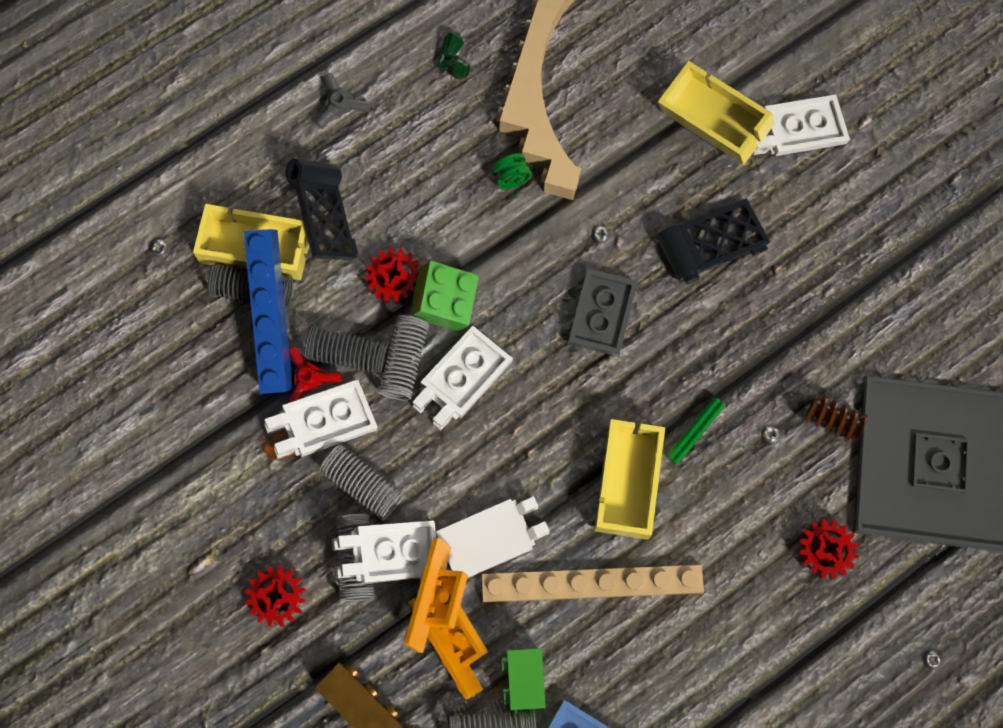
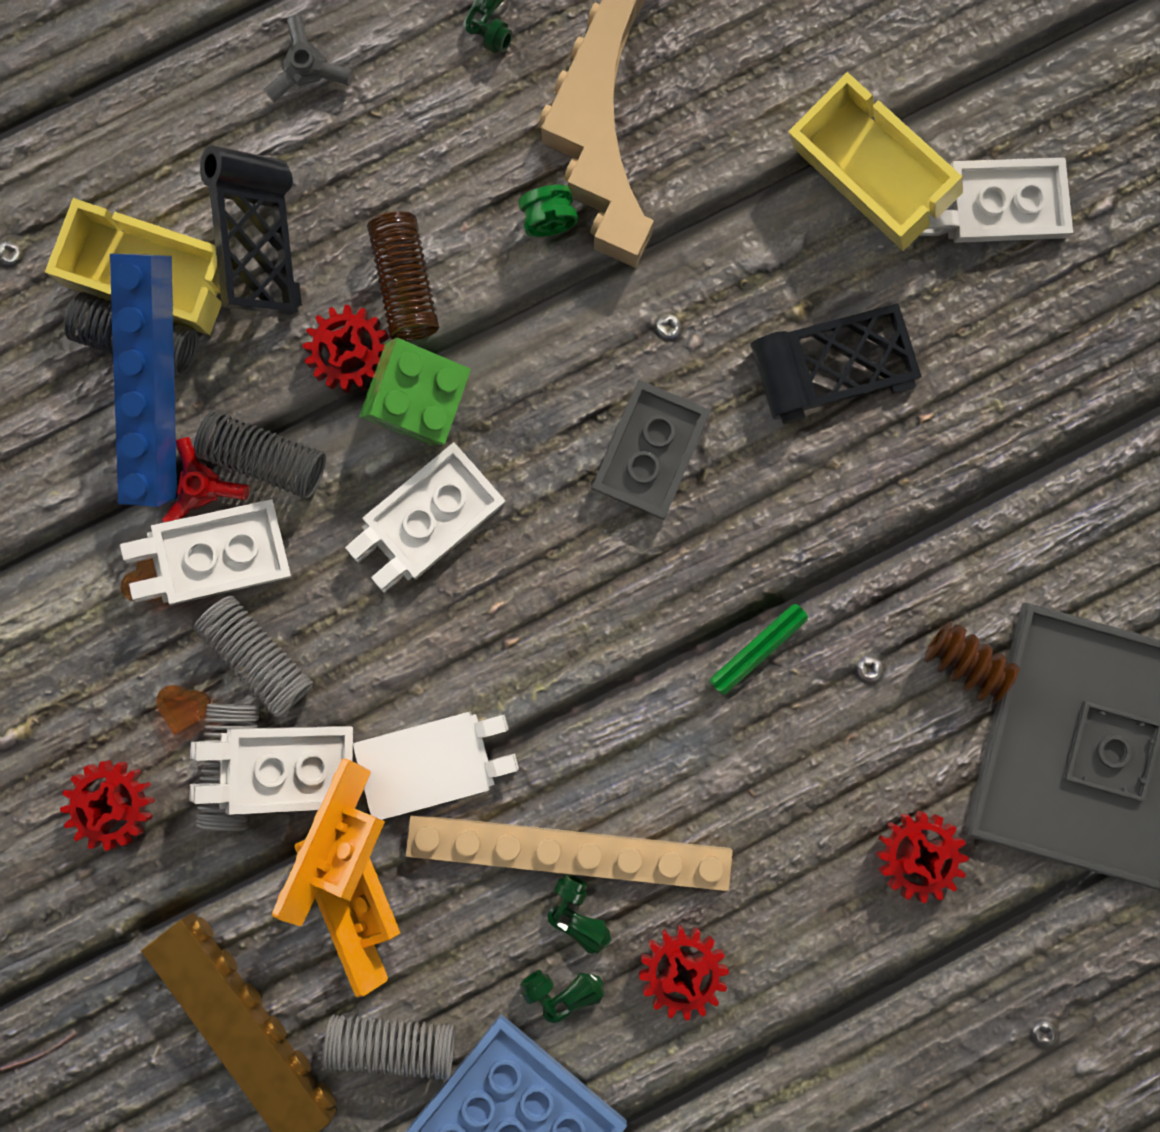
camera: 10 degrees right, 10 degrees up
light grey piece [378,315,429,401] -> none
bright green brick [501,648,546,710] -> none
light yellow piece [594,419,665,540] -> none
none -> clear orange tile [156,685,212,735]
none -> reddish brown piece [367,211,440,341]
none -> dark green piece [520,970,604,1023]
none -> dark green piece [547,874,611,954]
none -> red gear [639,925,729,1021]

